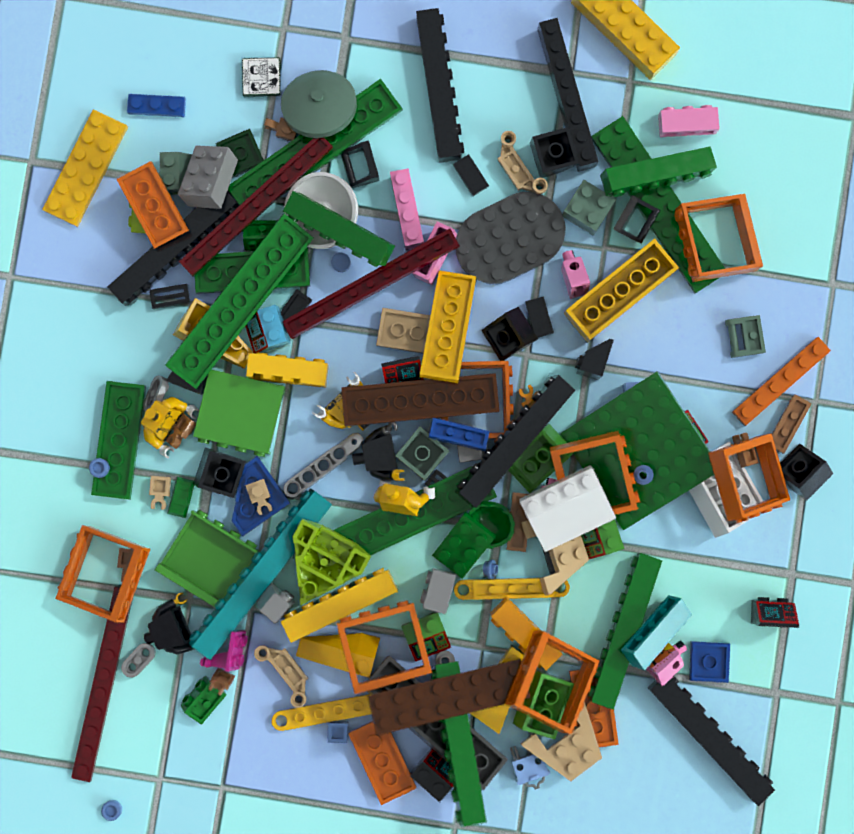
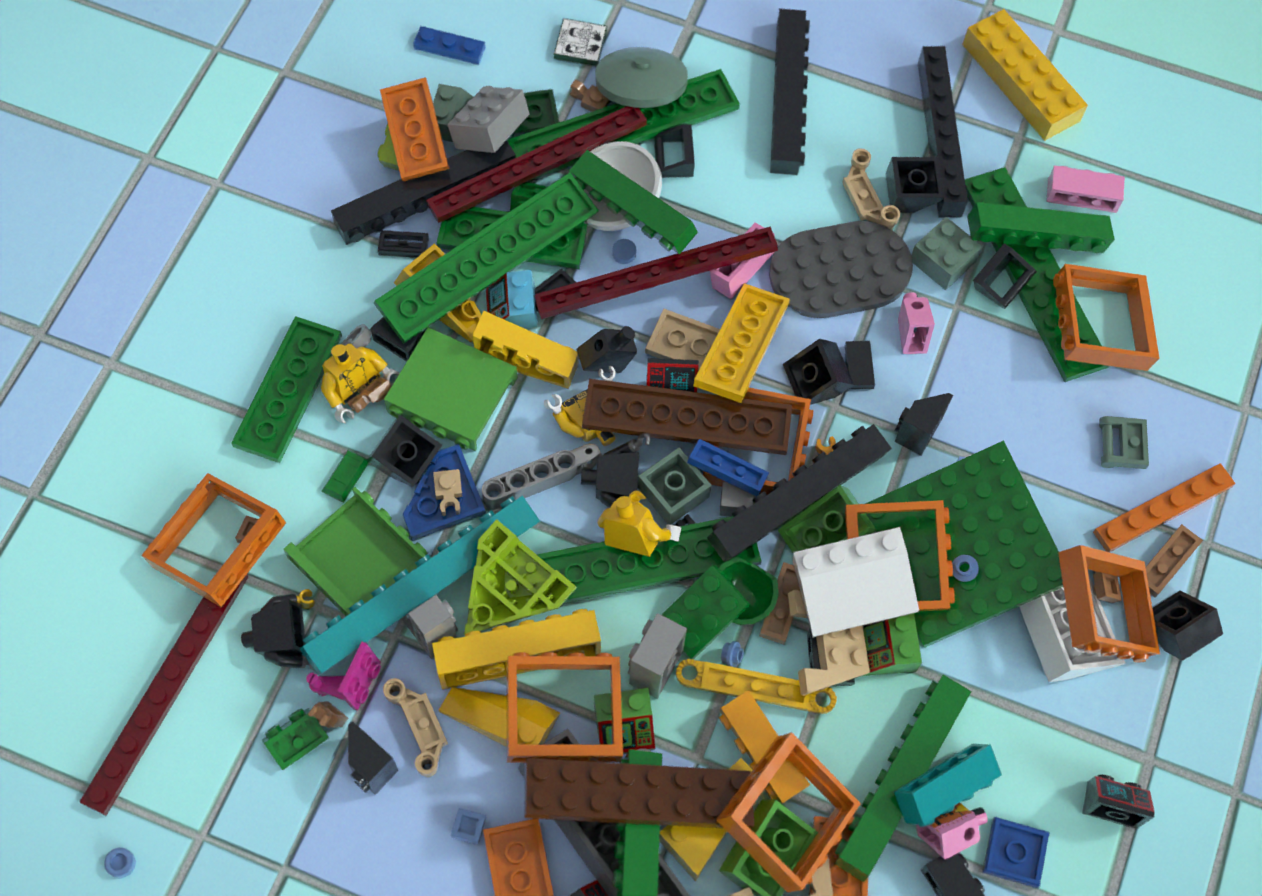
camera: 10 degrees right, 20 degrees down
yellow plate [42,109,128,227] -> none
medium blue tile [89,458,110,478] -> none
light grey plate [121,643,156,677] -> none
tan plate [149,476,171,510] -> none
yellow plate [272,694,371,731] -> none
bright pink brick [390,168,424,250] -> none
black tile [453,154,489,197] -> none
yellow brick [563,238,679,343] -> none
none -> black slope [348,721,399,795]
none -> black torso [576,326,637,373]

